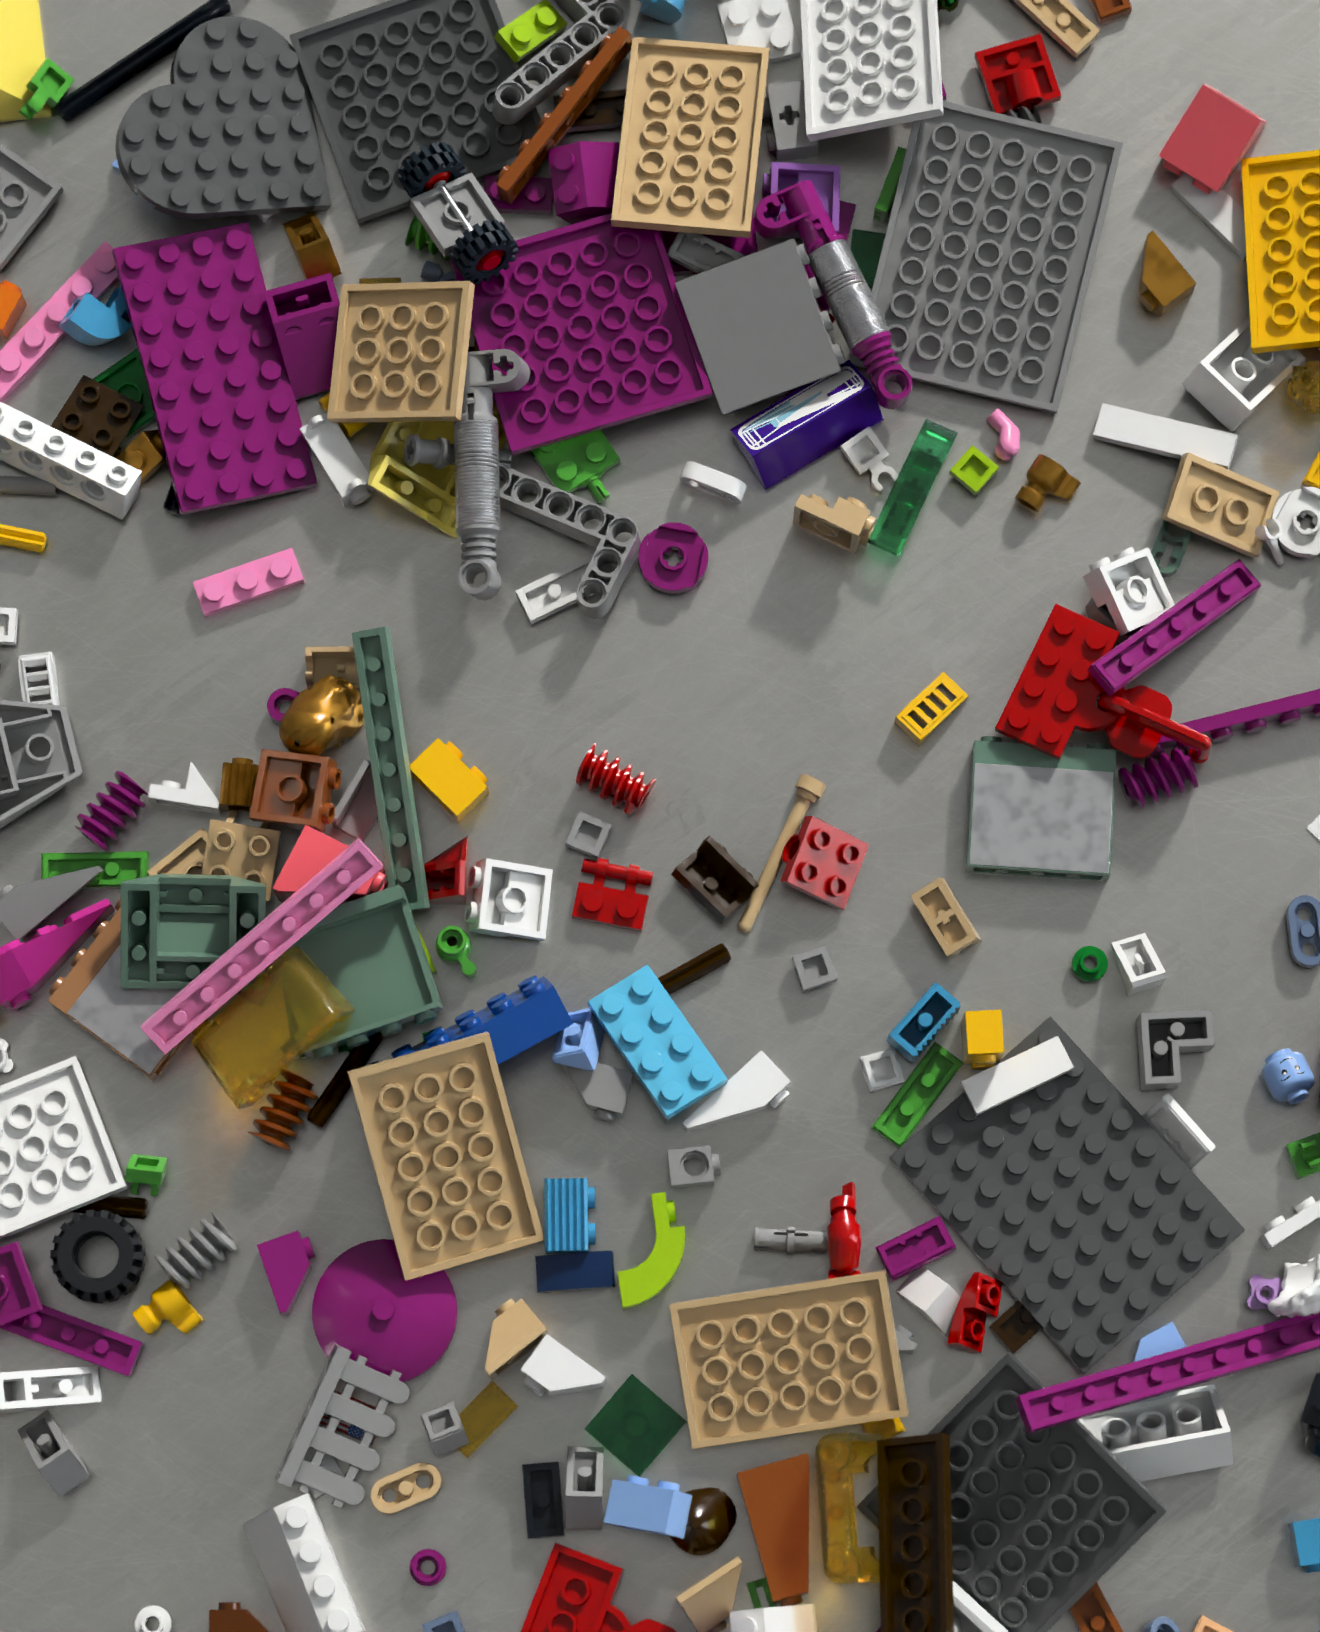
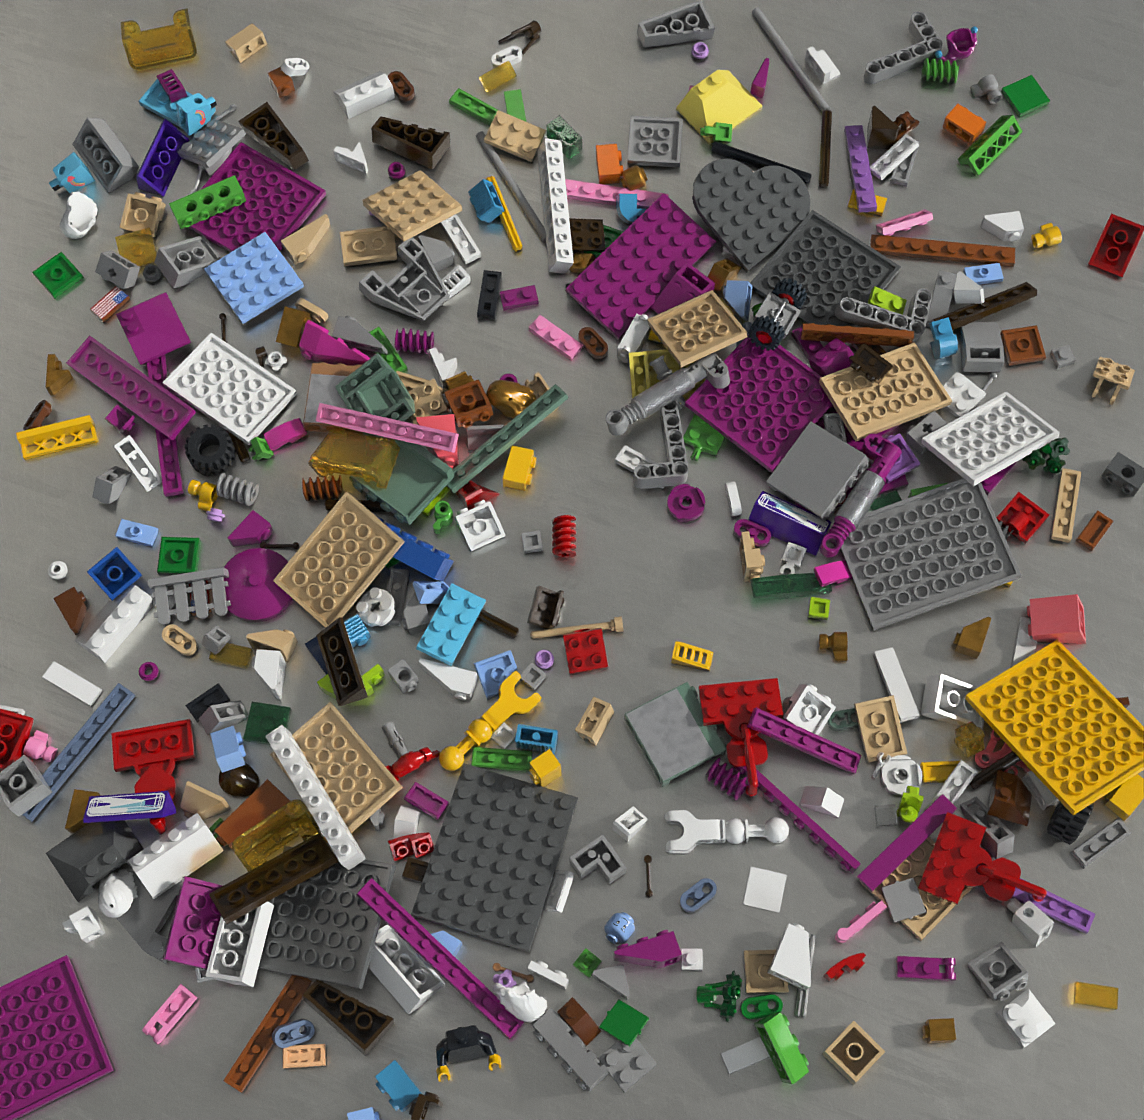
camera: 60 degrees right, 10 degrees down
red plate [572,858,654,932] -> none
white tile [961,1036,1074,1116] -> none
bright pink arm [987,408,1020,461] -> none
green plate [1072,946,1108,982] -> none
none -> blue slope [87,547,143,601]
none -> light blue plate [115,519,159,547]
none -> green tile [157,537,201,575]
none -> lavender plate [206,508,225,522]
none -> dark brown hinge [260,542,299,549]
none -> dark pink slope [264,418,307,451]
none -> white brick [265,725,366,870]
none -> dark brown wedge [303,980,394,1056]
none -> dark brown slope [316,617,368,706]
none -> white plate [356,587,396,627]
none -> light grey tile [387,568,410,626]
none -> yellow piece [439,671,542,771]
none -> light blue tile [474,650,517,700]
none -> black plate [477,270,502,319]
none -> medium nougat hinge [493,963,534,983]
none -> magenta plate [500,285,539,311]
none -> lavender plate [534,650,554,669]
none -> reddish brown plate [578,327,608,359]
none -> pearl gold head [620,165,648,191]
none -> dark brown hinge [644,855,653,898]
none -> white piece [665,810,789,854]
none -> light blue slope [723,280,752,321]
none -> magenta plate [734,519,771,547]
none -> white slope [800,786,844,818]
none -> dark pink slope [813,561,852,587]
none -> dark brown bracket [849,343,893,384]

